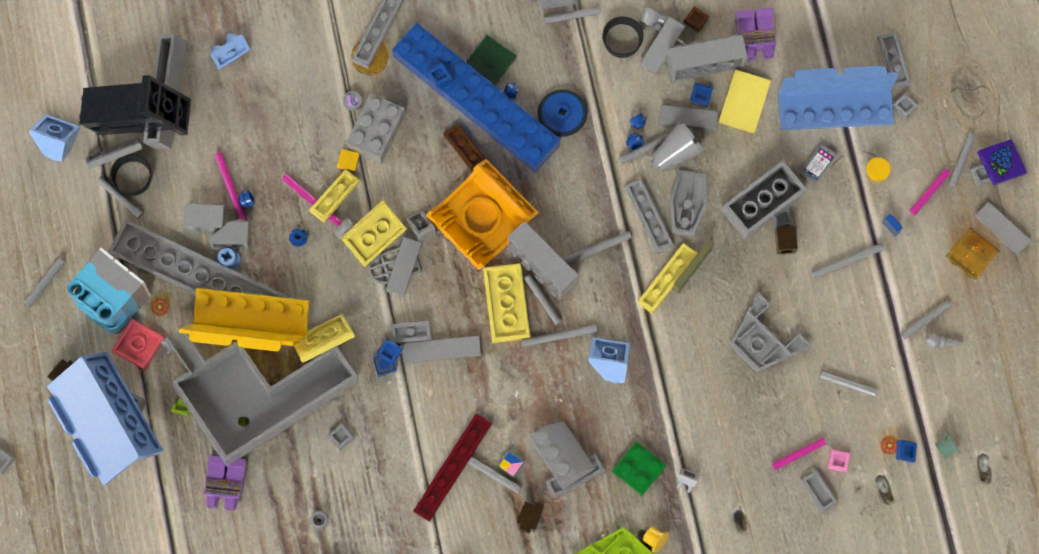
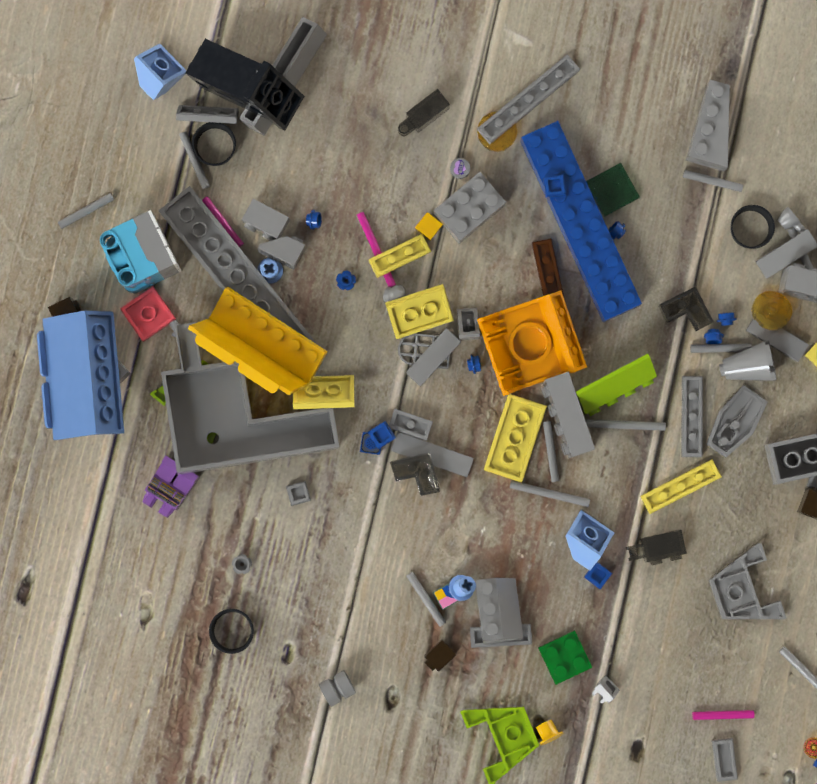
camera: 25 degrees right, 10 degrees up
clear yellow tile [150,296,170,317] -> none
light blue tile [210,33,250,70] -> none
dark pink bar [215,152,247,221] -> none
dark red tile [413,413,493,522] -> none
blue wheel [538,89,587,137] -> none
olive tile [673,241,713,293] -> none
blue tile [690,83,713,107] -> none
bright pink tile [827,449,850,473] -> none
none -> dark pink bar [202,196,244,247]
none -> clear smoke brick [390,452,441,496]
none -> clear smoke brick [398,89,450,137]
none -> light blue piece [449,575,476,601]
none -> blue plate [467,355,482,374]
none -> lime slope [576,354,657,416]
none -> blue tile [584,562,613,589]
none -> clear smoke brick [626,530,687,565]
none -> clear smoke brick [659,287,714,332]
none -> clear yellow plate [751,291,792,330]

